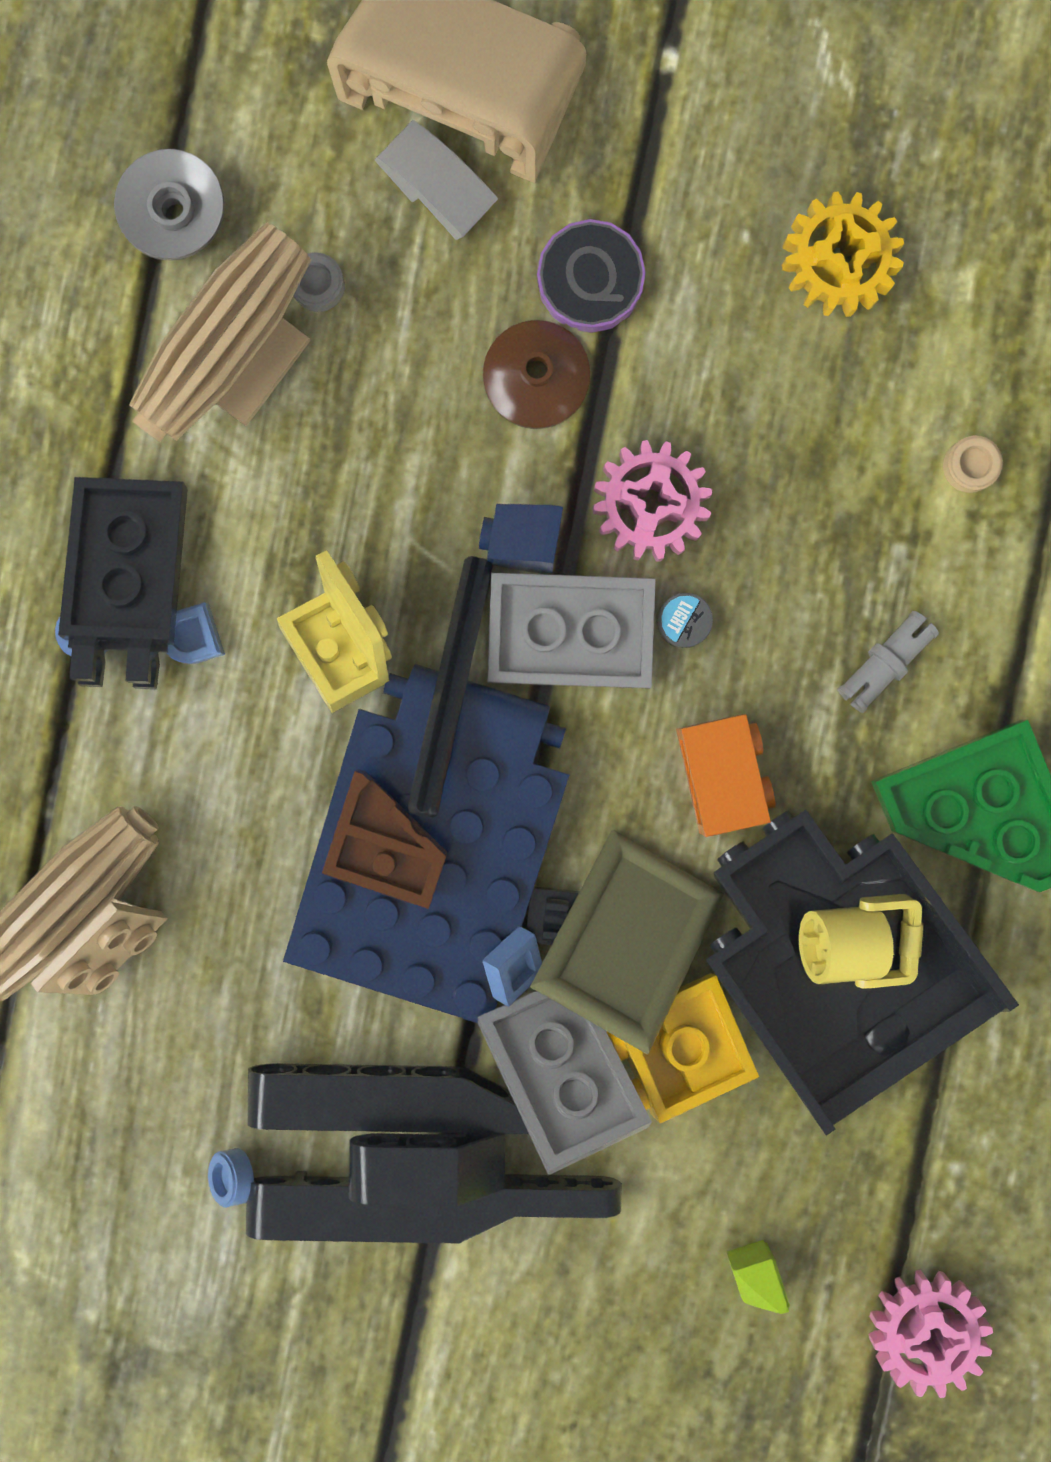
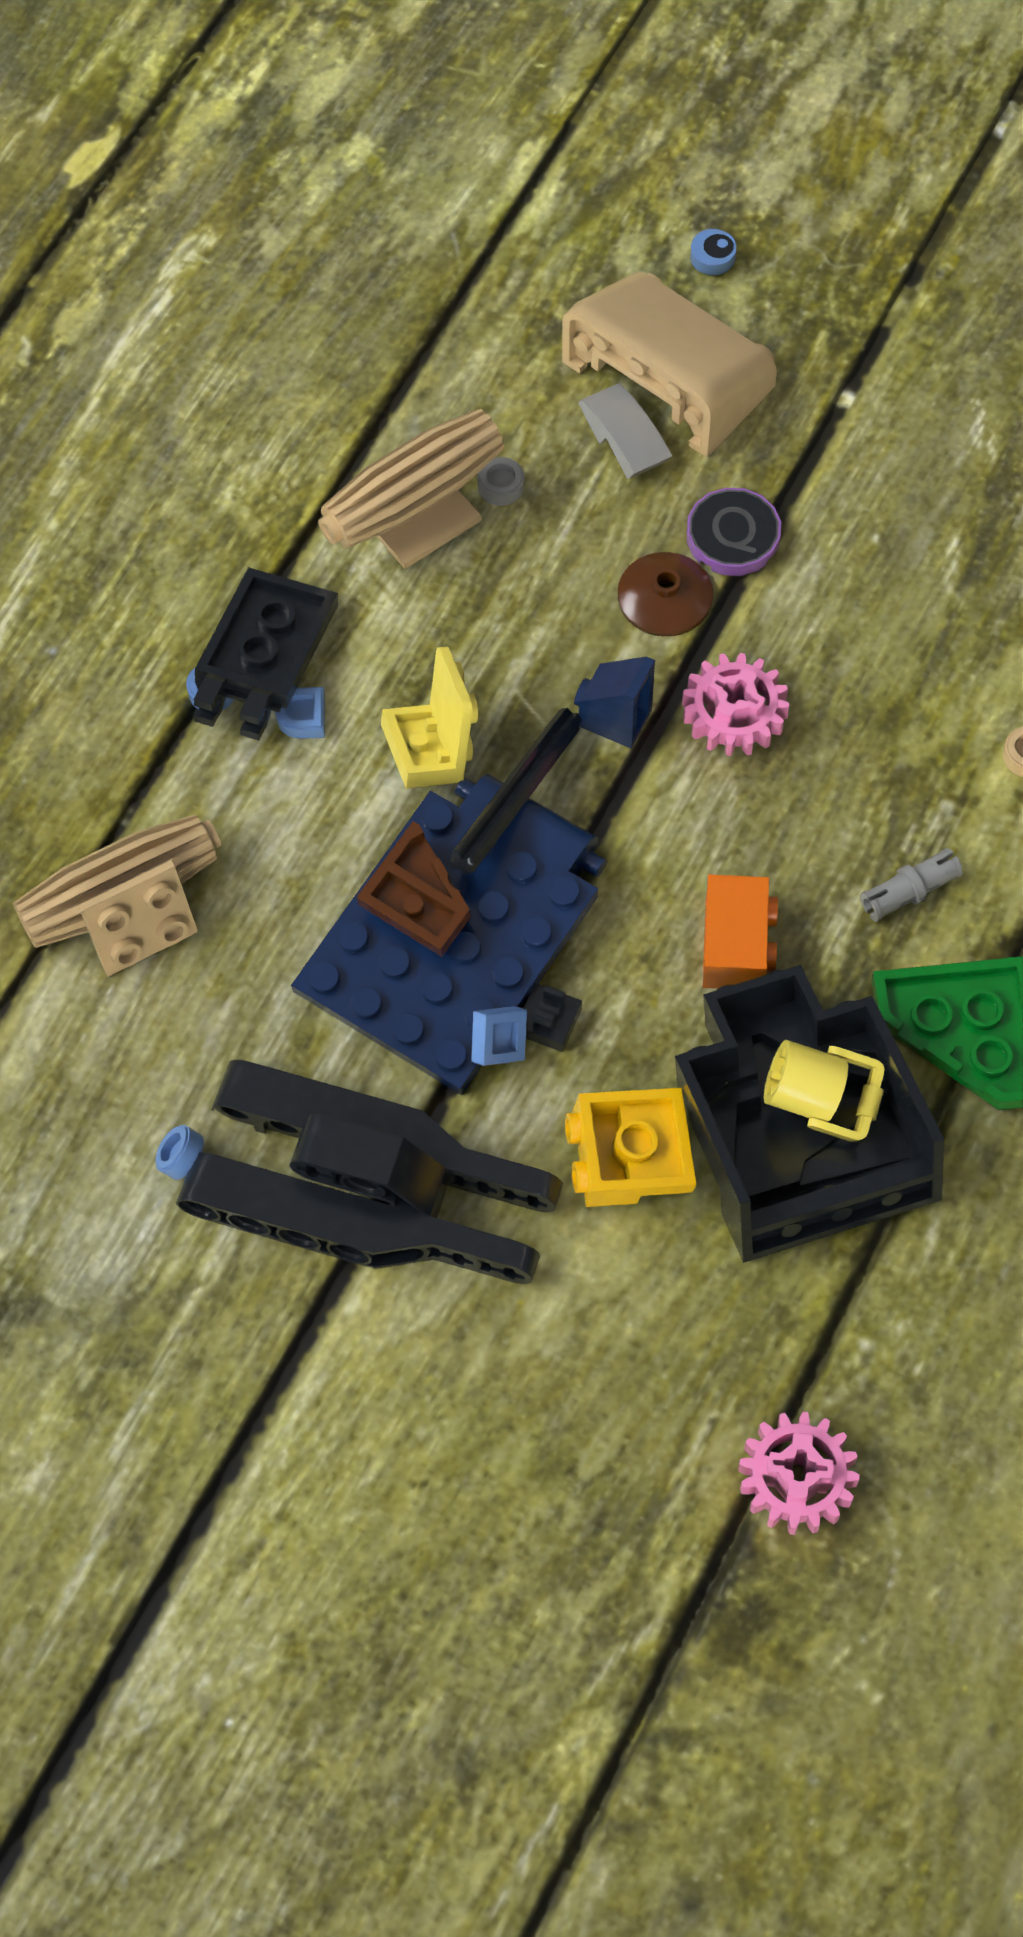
camera: 15 degrees right, 25 degrees down
light grey dish [114,149,225,260] -> none
light grey plate [478,991,652,1175] -> none
light grey plate [488,573,655,689] -> none
olive piece [530,830,724,1054] -> none
tile [657,593,713,648] -> none
lime slope [726,1240,790,1314] -> none
yellow gear [781,191,905,317] -> none

